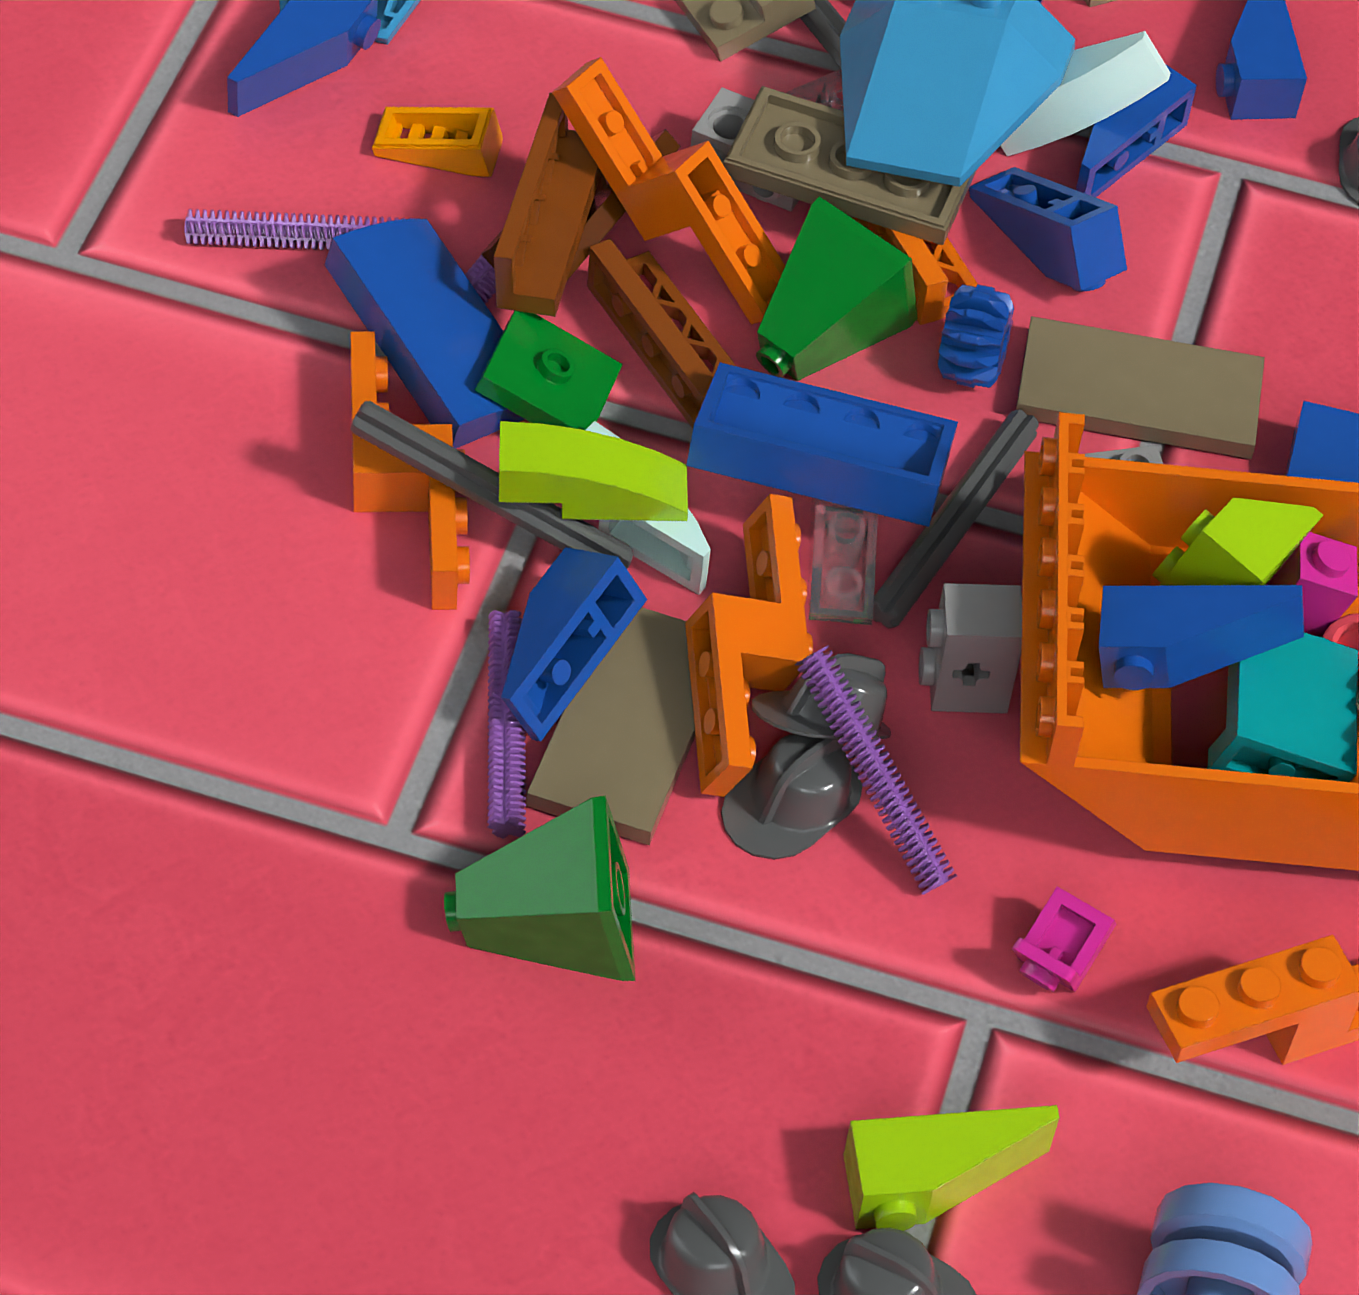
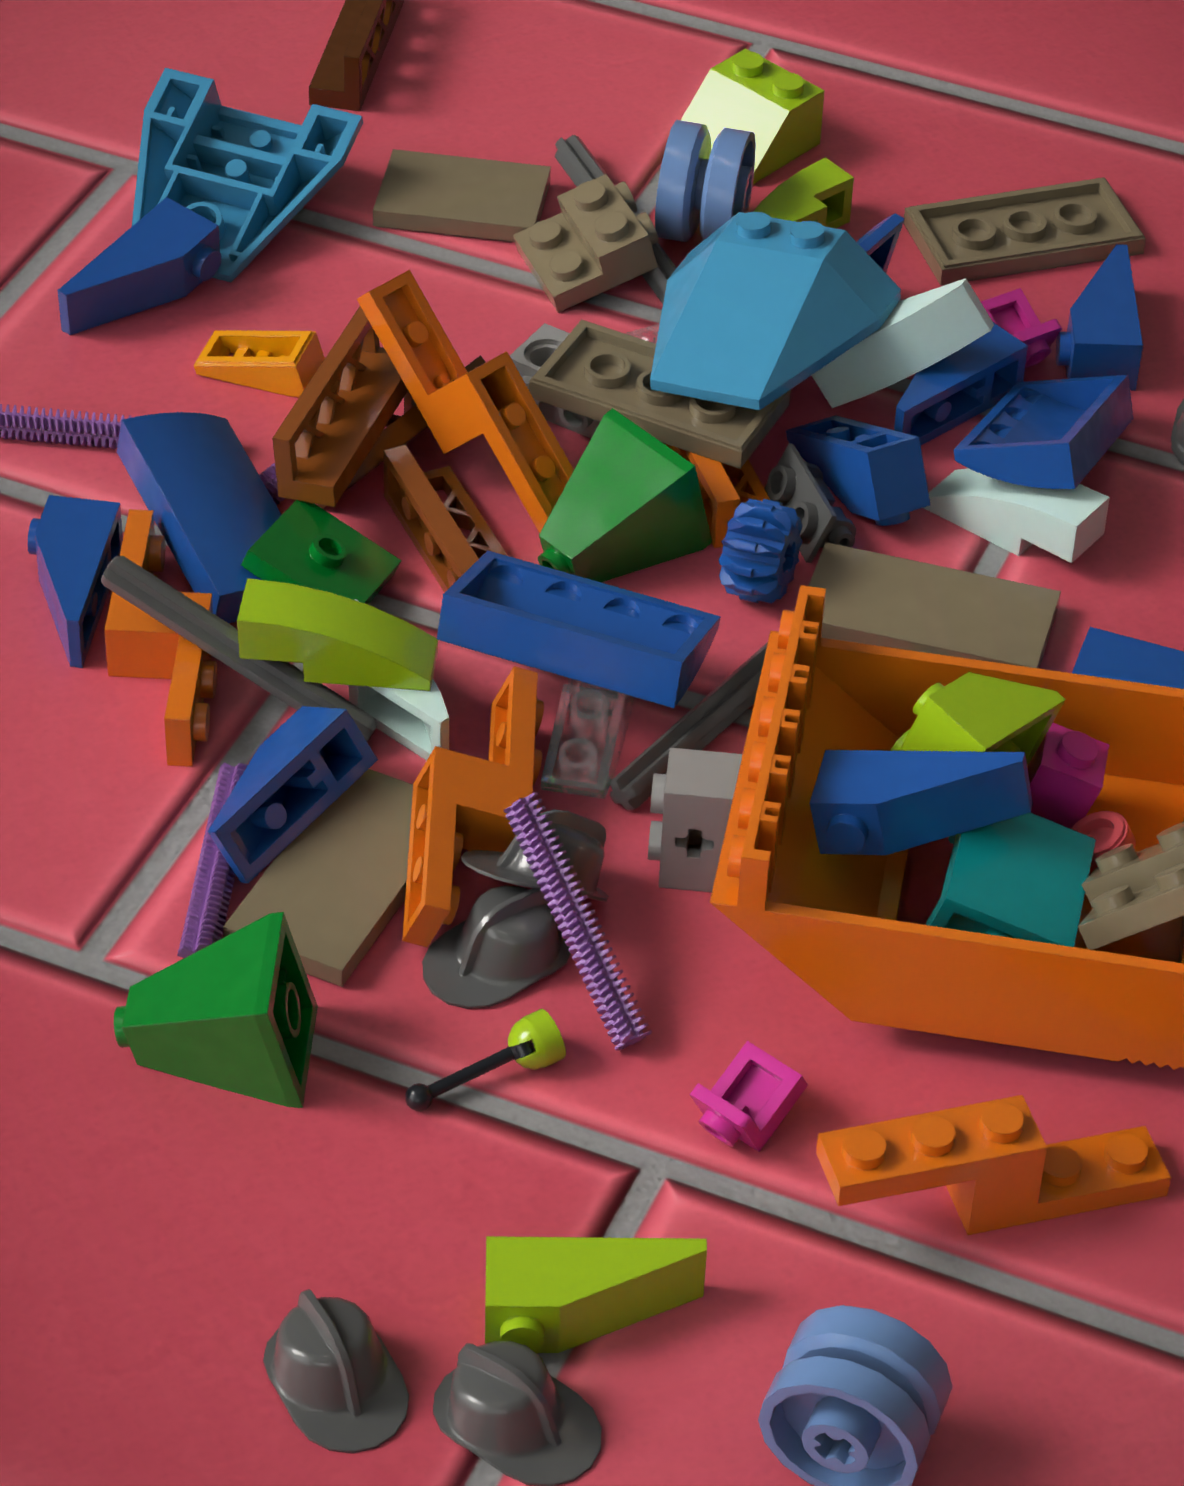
camera: 10 degrees right, 10 degrees down
none -> blue slope [28,495,123,668]
none -> hinge [405,1009,566,1111]
none -> dark grey hinge [764,443,856,563]
none -> light aqua slope [924,468,1110,563]
none -> blue slope [953,375,1134,489]
none -> dark pink bracket [981,288,1062,368]

